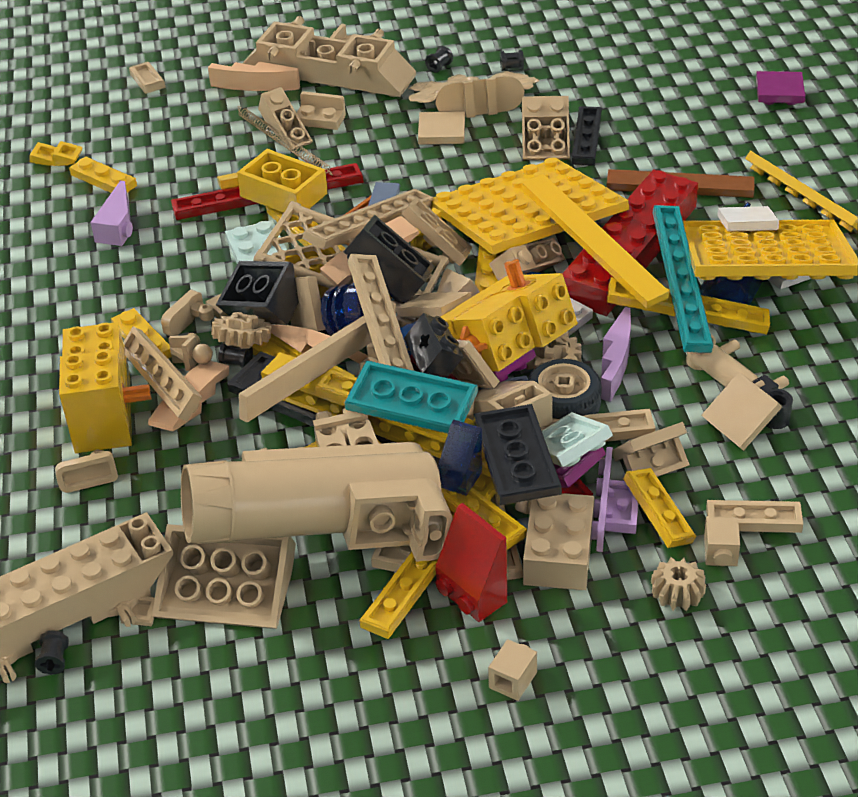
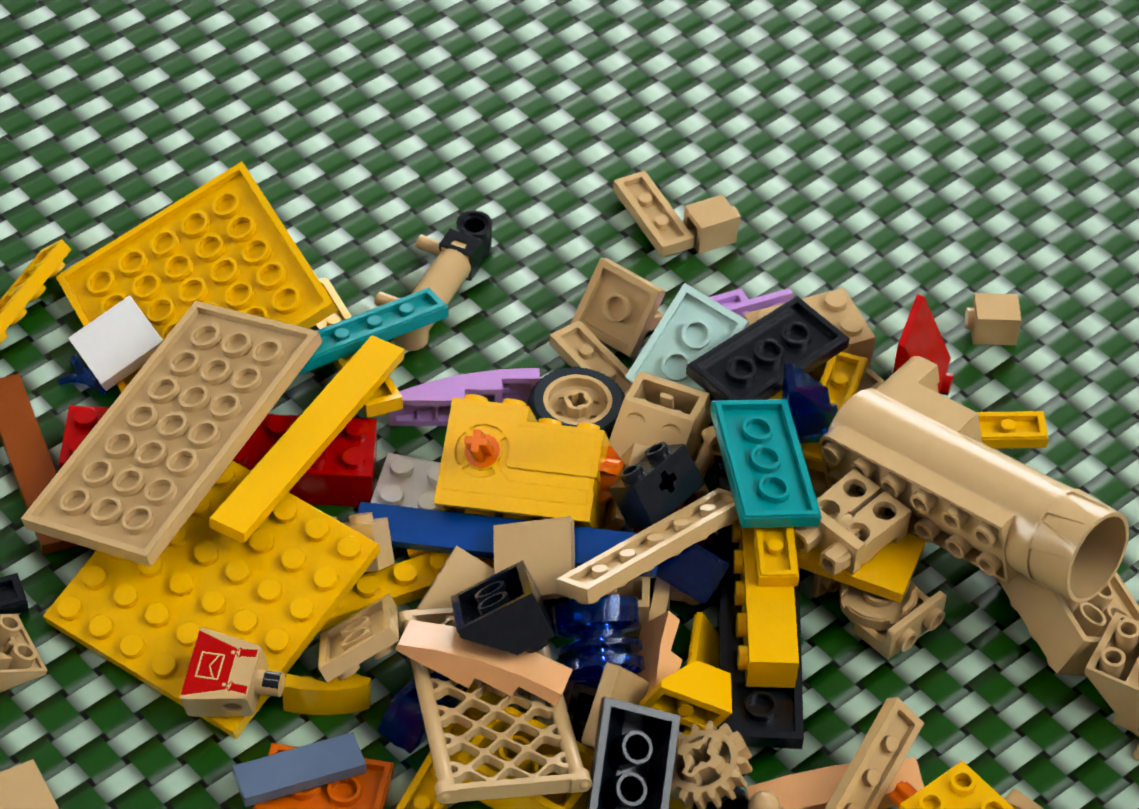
camera: 125 degrees left, 5 degrees up
tan tile [239,301,396,422] -> none
tan tile [302,189,434,250] -> none
yellow tile [623,468,697,548] -> none
tan gear [651,557,706,611] -> none
tan tile [701,372,782,451] -> none
none -> tan plate [21,301,323,567]
none -> tan torso [180,627,285,717]
none -> yellow slope [639,660,732,730]

